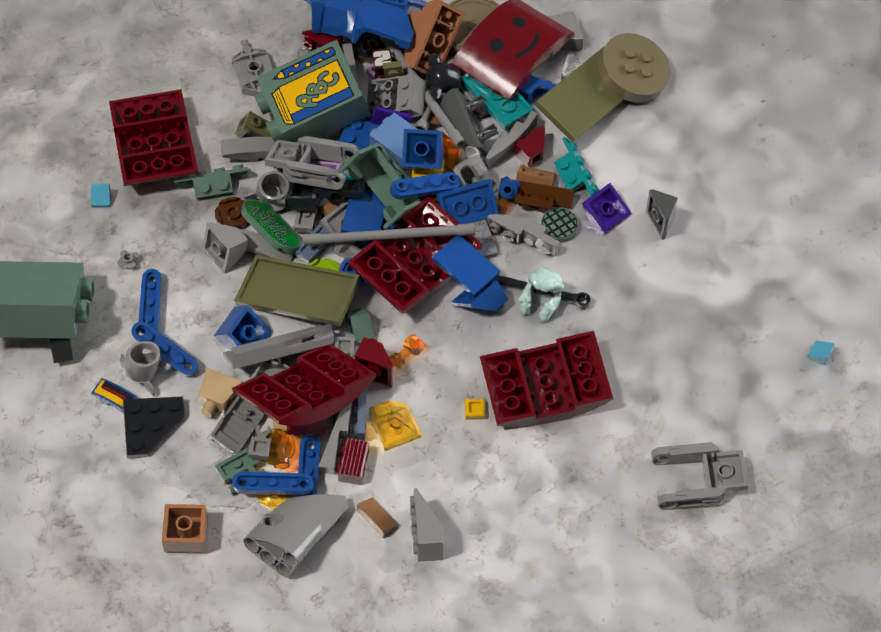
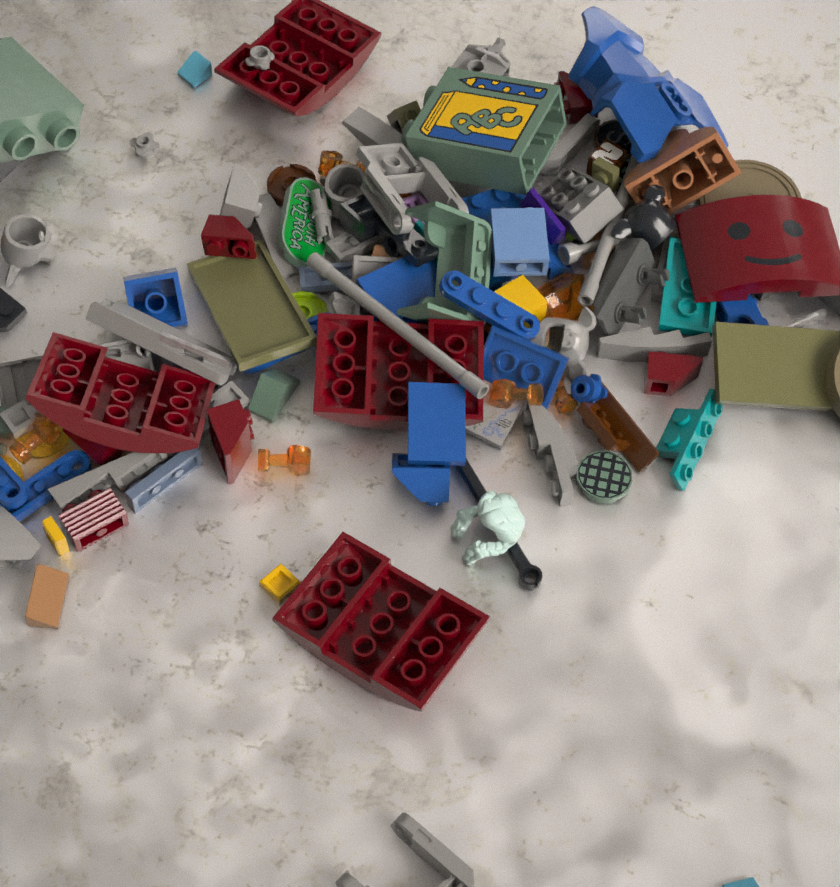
camera: 45 degrees right, 0 degrees up
blue plate [131,321,198,377] -> none
blue plate [138,269,162,336] -> none
sand green bracket [173,164,248,199] -> none
tan torso [198,368,242,418] -> none
clear yellow slope [369,401,422,451] -> none
blue slope [402,129,443,169] -> none
light grey slope [410,488,443,562] -> none
medium nougat slope [516,165,556,186] -> none
dark purple slope [582,183,632,234] -> none
dark grey slope [646,189,678,240] -> none
none -> yellow tile [42,516,69,556]
none -> dark red slope [201,214,257,259]
none -> light grey plate [246,46,274,70]
none -> light grey pin [310,188,334,243]
none -> clear orange leg [318,150,366,177]
none -> clear orange leg [489,379,543,409]

